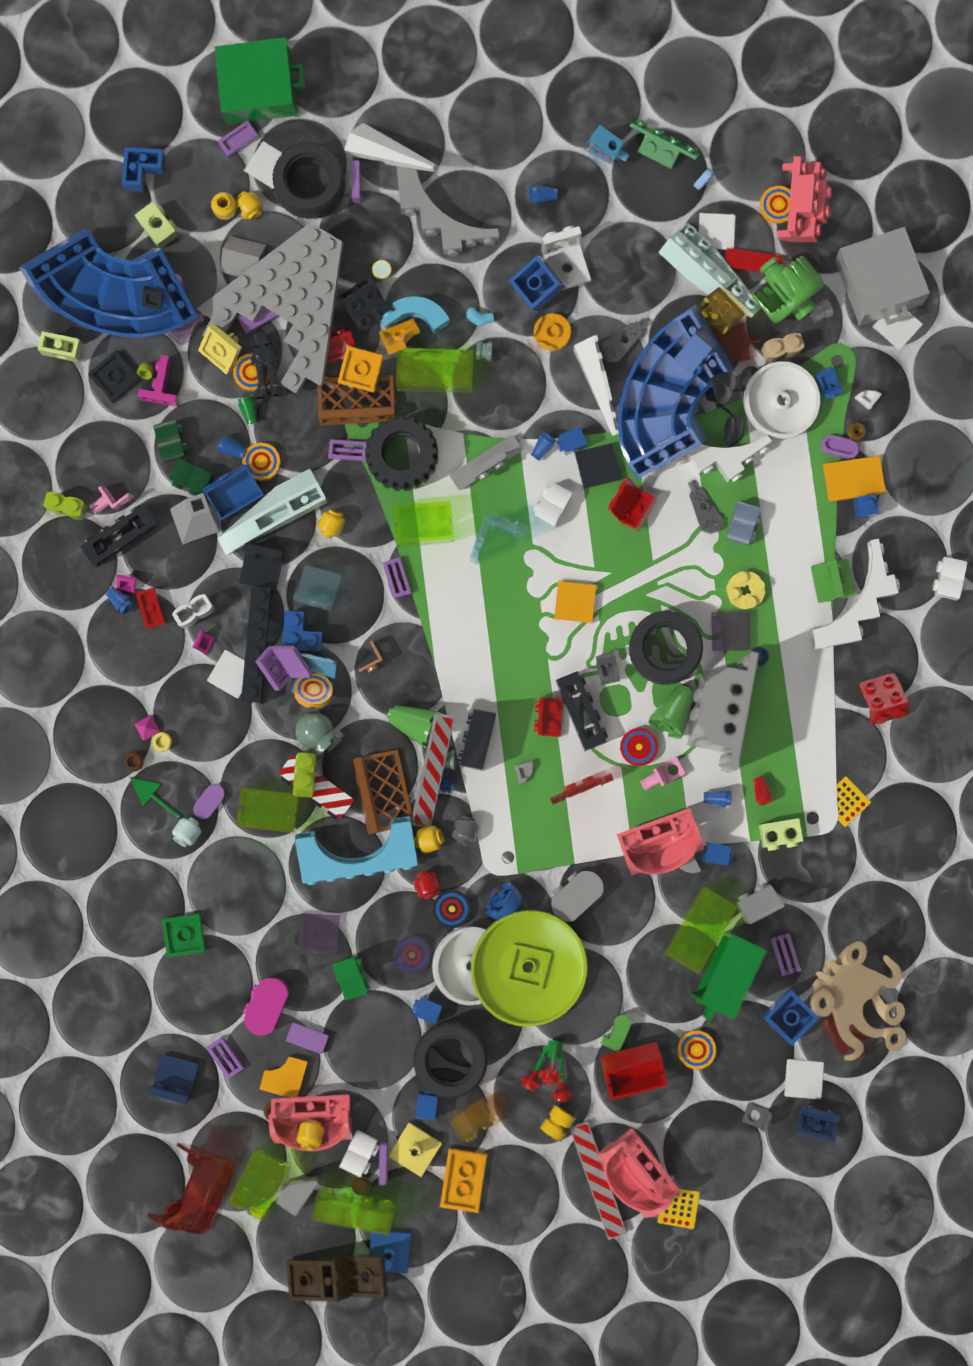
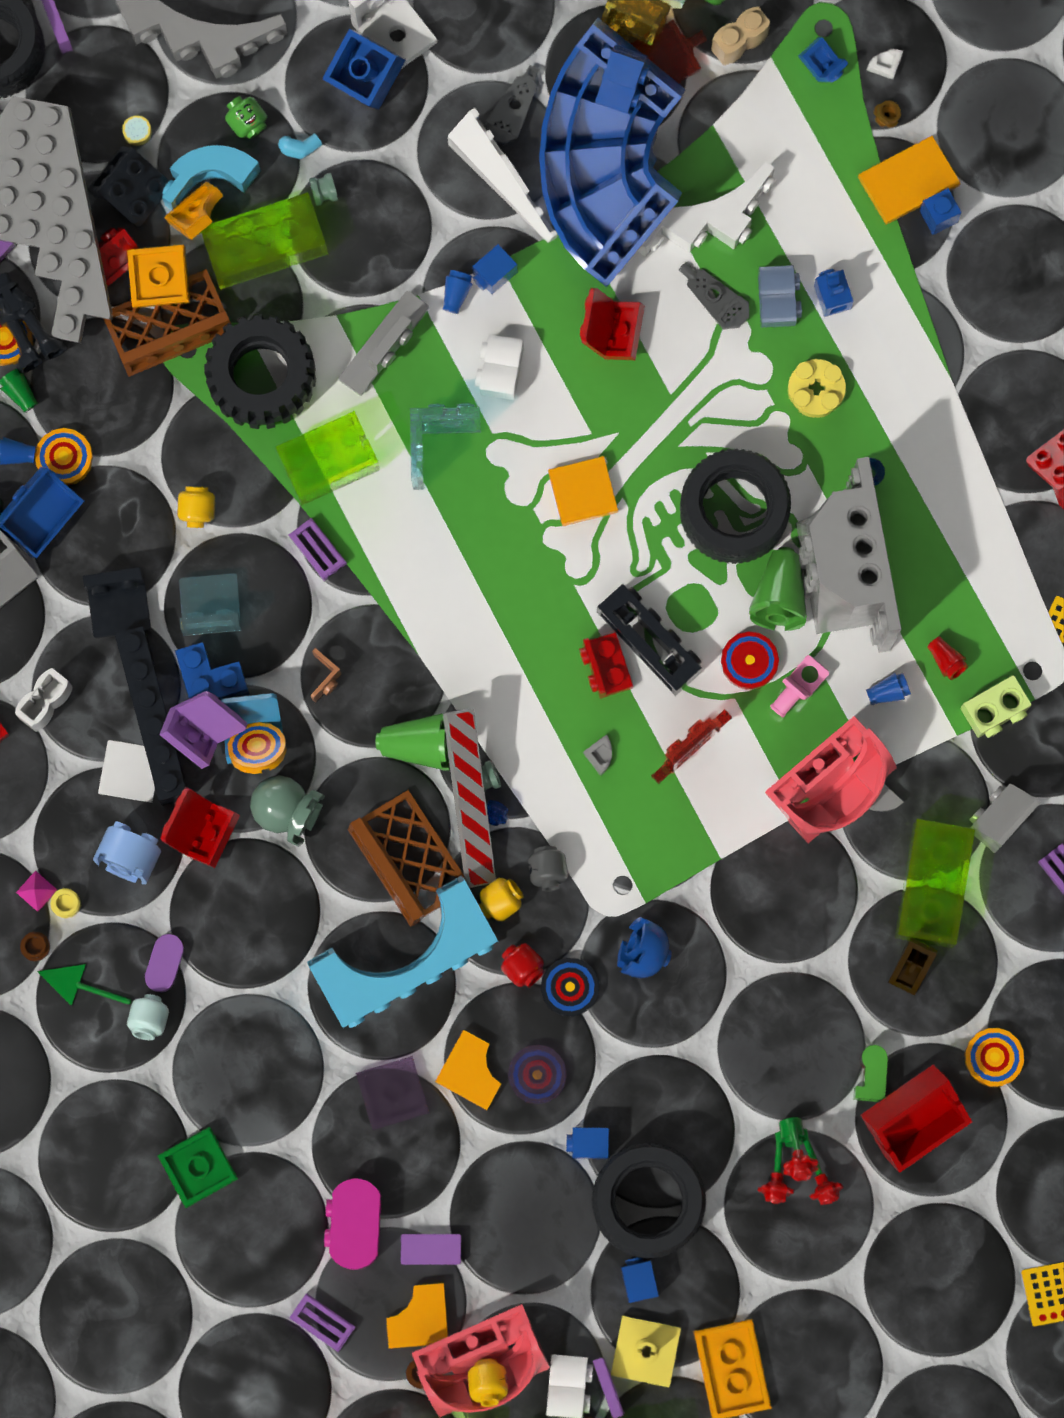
camera: 20 degrees left, 5 degrees down
dark blue bracket [148,1054,199,1104] -> none
dark pink slope [192,630,215,655] -> none
light aqua wedge [217,469,328,555] -> none
clear neon green piece [236,788,300,833] -> none
brick [279,755,356,819] -> none
lime brick [293,753,316,797] -> none
medium lavender tile [328,439,367,462] -> none
green brick [332,955,370,1001] -> none
white dish [432,927,486,1005] -> none
clear yellow brick [450,1097,495,1142] -> none
black slope [457,709,496,771] -> none
lime dish [471,910,587,1027] -> none
light orange tile [534,313,571,351] -> none
yellow wheel [540,1105,576,1142] -> none
light grey brick [551,871,603,922] -> none
tile [570,1121,627,1240] -> none
black tile [574,443,621,490] -> none
dark grey bracket [596,653,620,685] -> none
coral piece [597,1128,680,1218] -> none
green container [690,932,766,1021] -> none
blue brick [702,842,733,866] -> none
black plant [705,366,758,448] -> none
tile [711,612,751,651] -> none
white dish [744,362,820,439] -> none
white arch [810,539,900,650] -> none
bright green bracket [811,559,856,603] -> none
medium lavender tile [821,435,859,459] -> none
none -> light blue brick [93,821,161,884]
none -> red bracket [161,788,240,868]
none -> bright green head [225,96,267,140]
none -> light orange tile [435,1030,501,1110]
none -> blue brick [814,269,854,317]
none -> dark brown slope [888,938,938,996]

